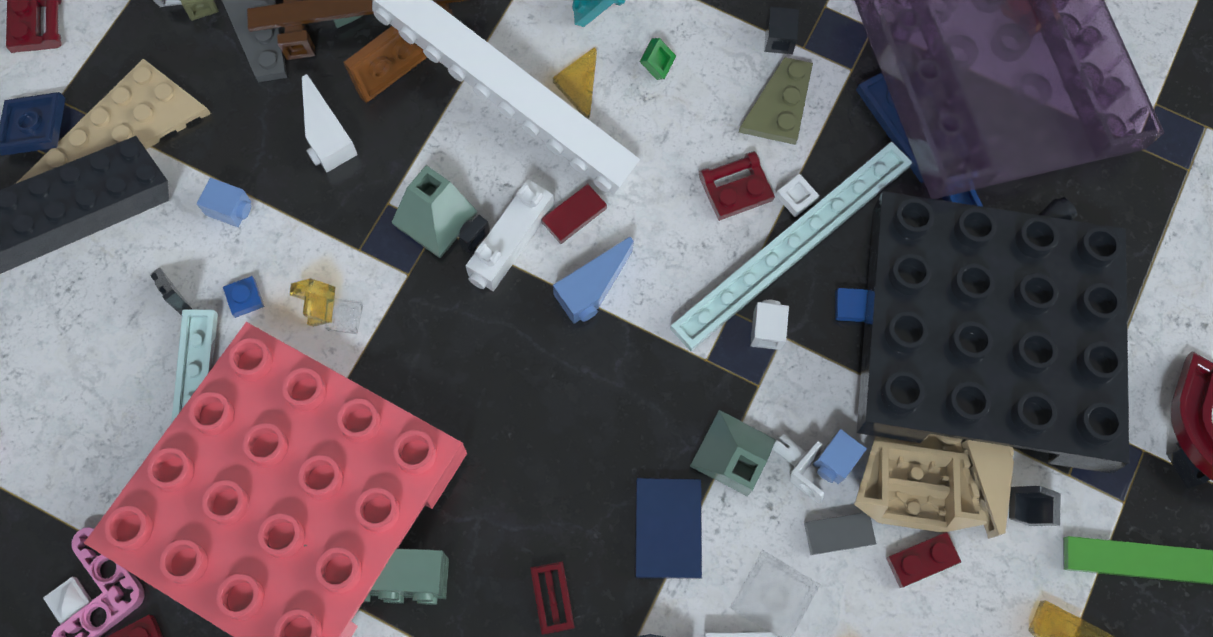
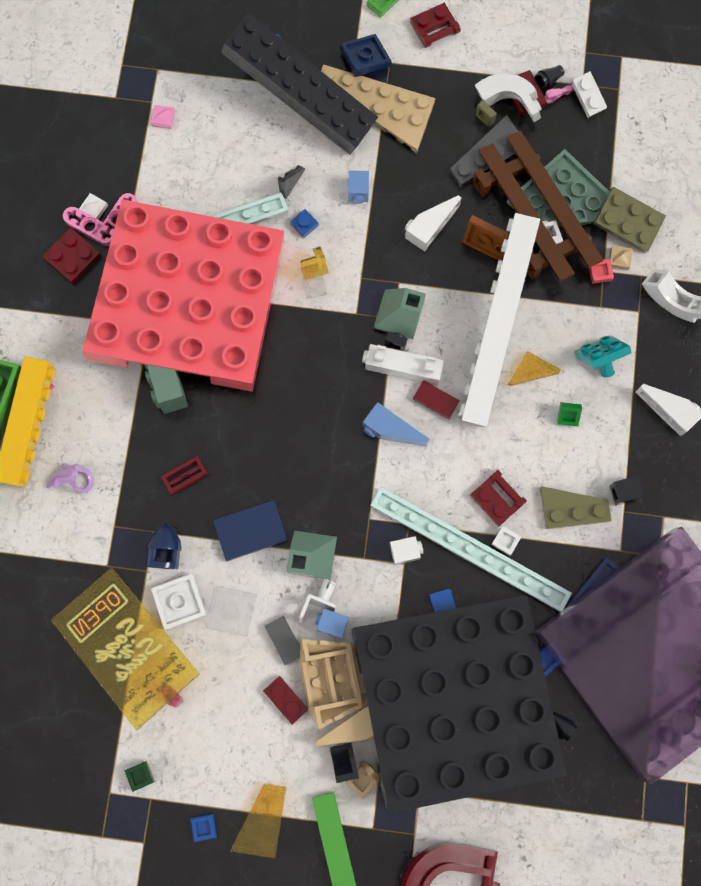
camera: 75 degrees right, 5 degrees up
none -> tan tile [346,760,380,799]

